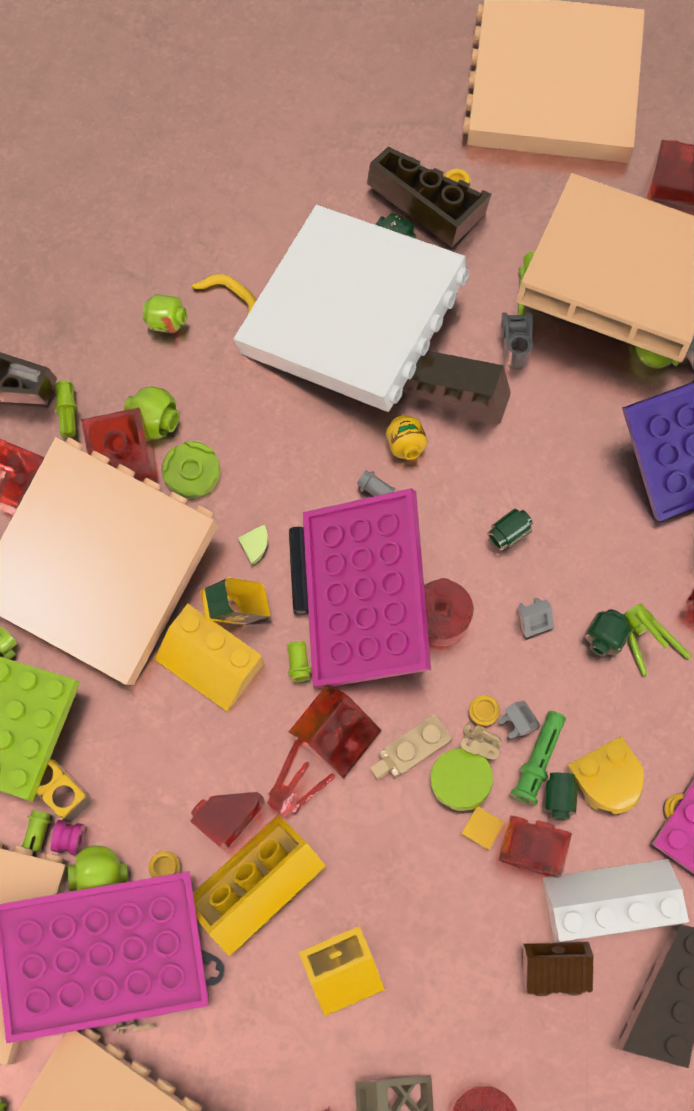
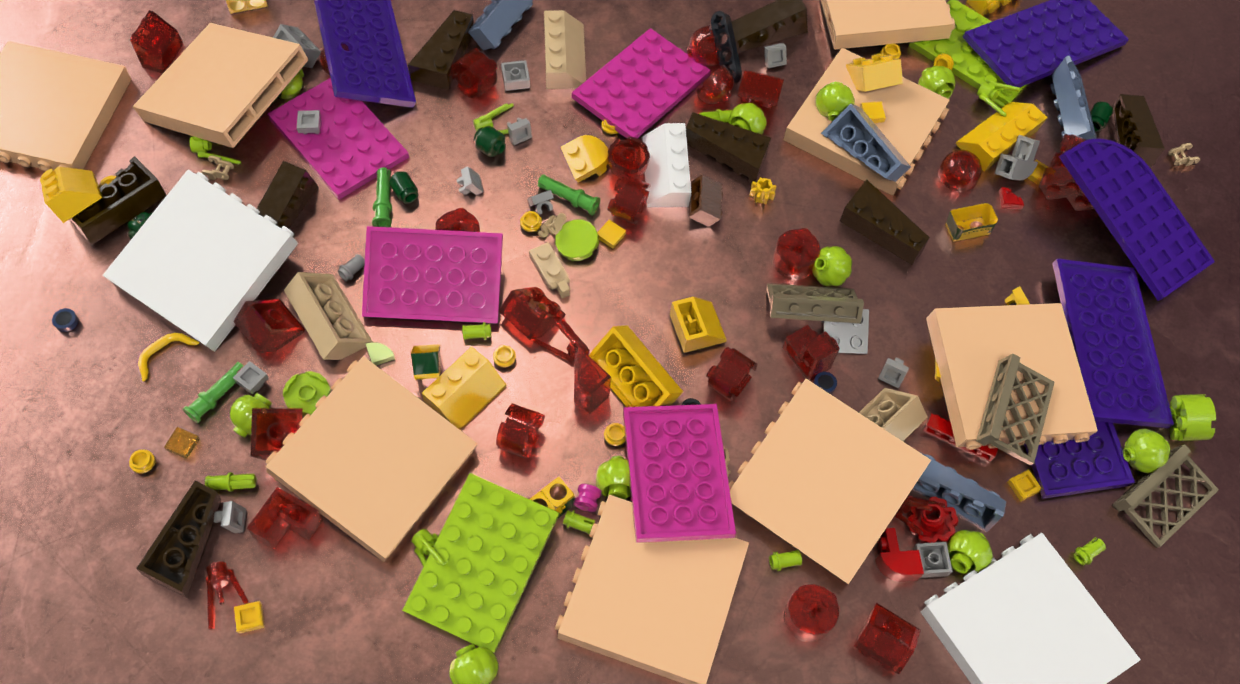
camera: 90 degrees left, 10 degrees down
lime head [143,294,187,333] -> none
black axle [289,526,309,614] -> none
yellow head [386,415,428,460] -> none
dark grey piece [501,312,533,369] -> none
dark green brick [545,772,578,820] -> none
none -> yellow slope [40,167,102,223]
none -> dark blue tile [52,308,78,332]
none -> yellow plate [129,450,155,474]
none -> clear yellow tile [164,427,200,459]
none -> bright green pin [183,362,243,423]
none -> tan piece [201,155,234,180]
none -> light grey tile [213,501,246,533]
none -> clear red slope [233,299,305,353]
none -> light grey tile [233,361,269,394]
none -> dark pink plate [268,78,409,200]
none -> tan slope [284,272,373,360]
none -> light grey tile [297,110,321,134]
none -> bright green pin [372,167,392,227]
none -> yellow plate [493,345,516,367]
none -> clear red brick [496,403,545,458]
none -> light grey tile [507,118,532,145]
none -> clear red cylinder [608,137,650,180]
none -> clear red brick [706,347,757,402]
none -> yellow gear [750,177,777,204]

